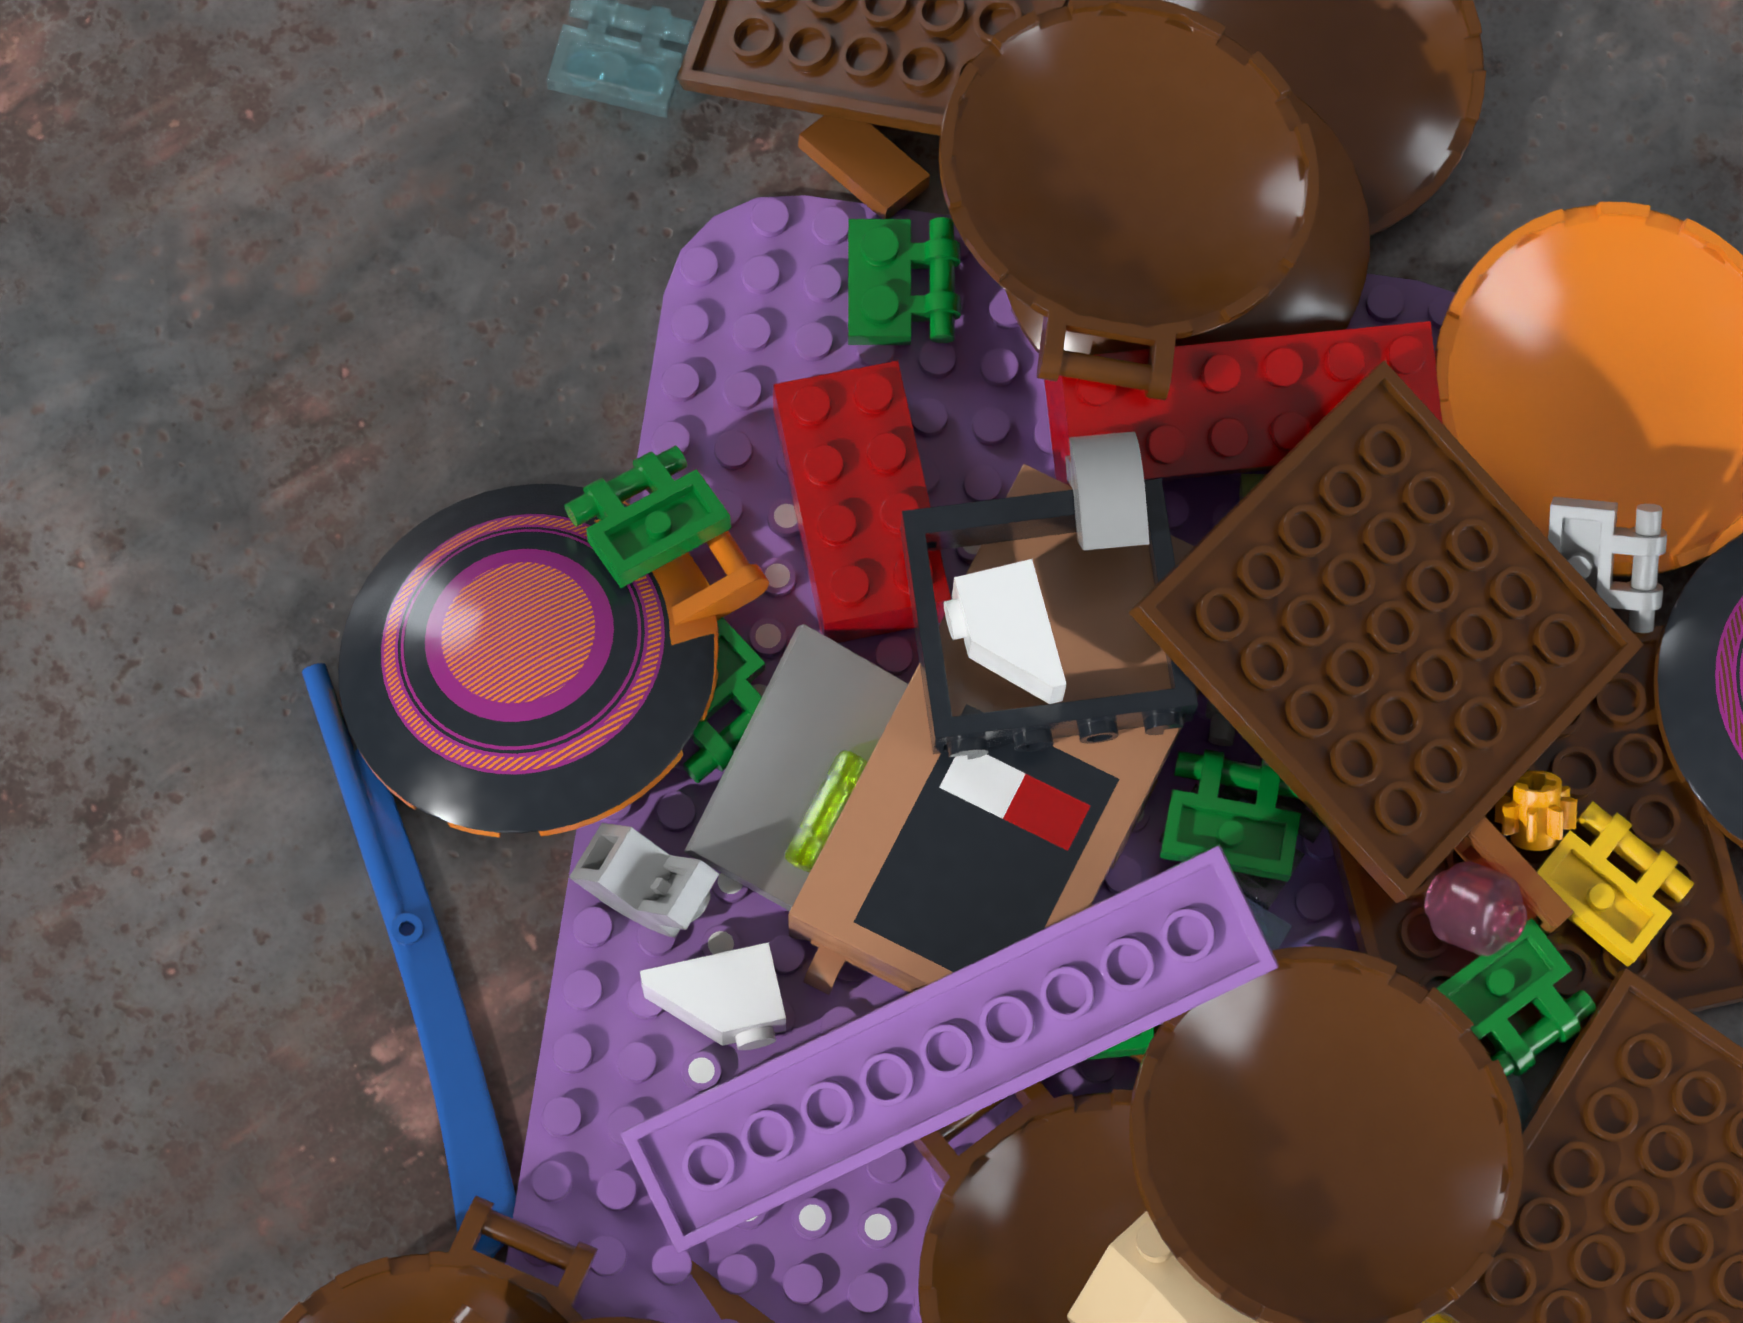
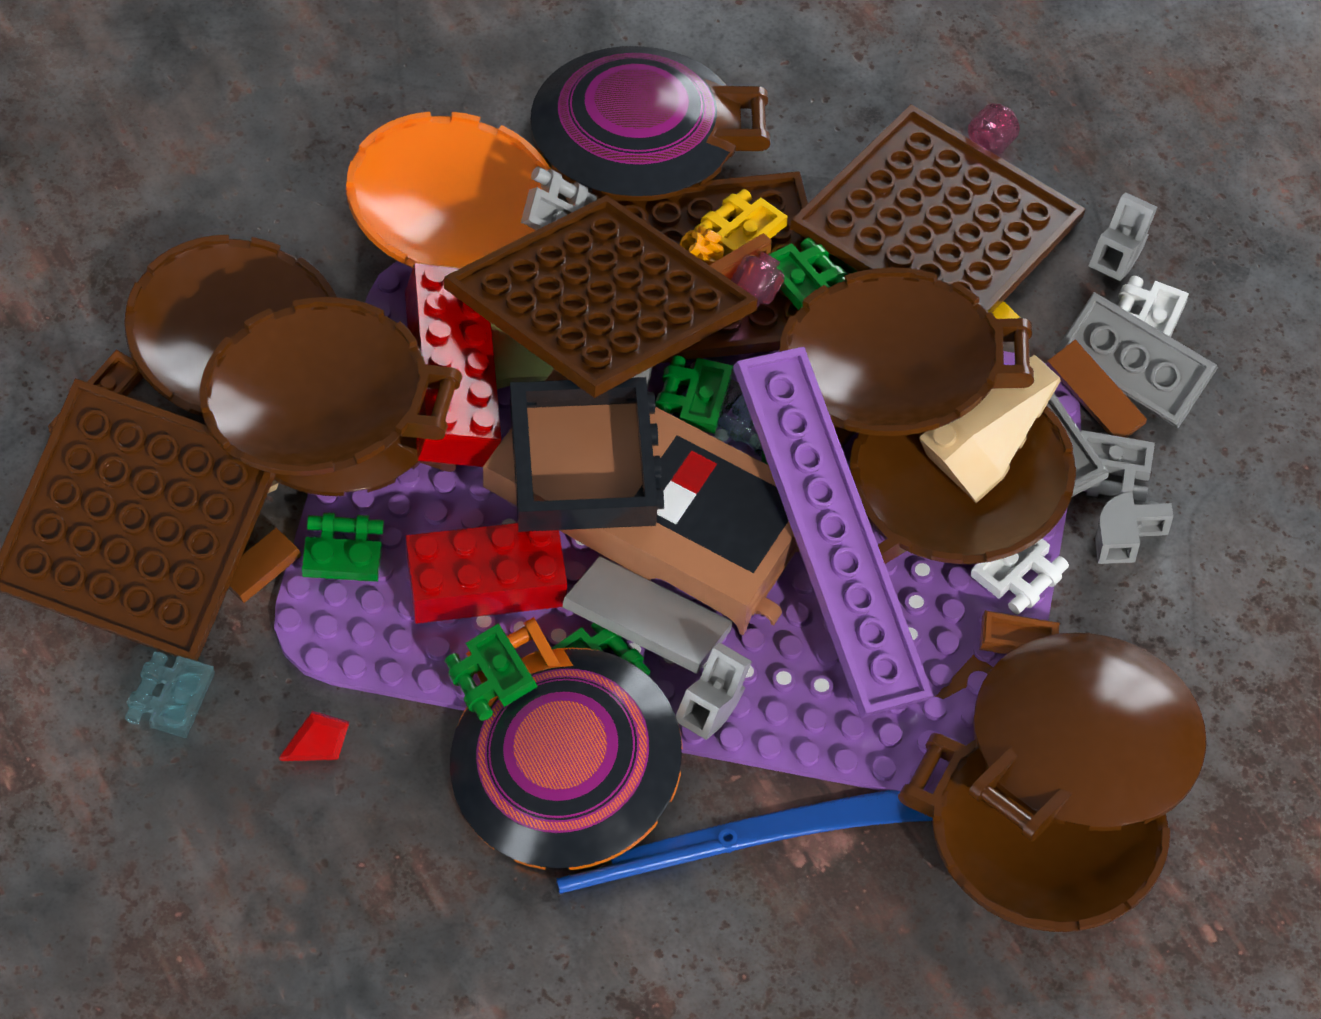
camera: 85 degrees left, 15 degrees down
white slope [640,942,786,1050] -> none
clear neon green axle [785,750,867,873] -> none
white slope [944,559,1066,704] -> none
light grey brick [1065,431,1150,550] -> none
none -> red piece [279,711,349,761]

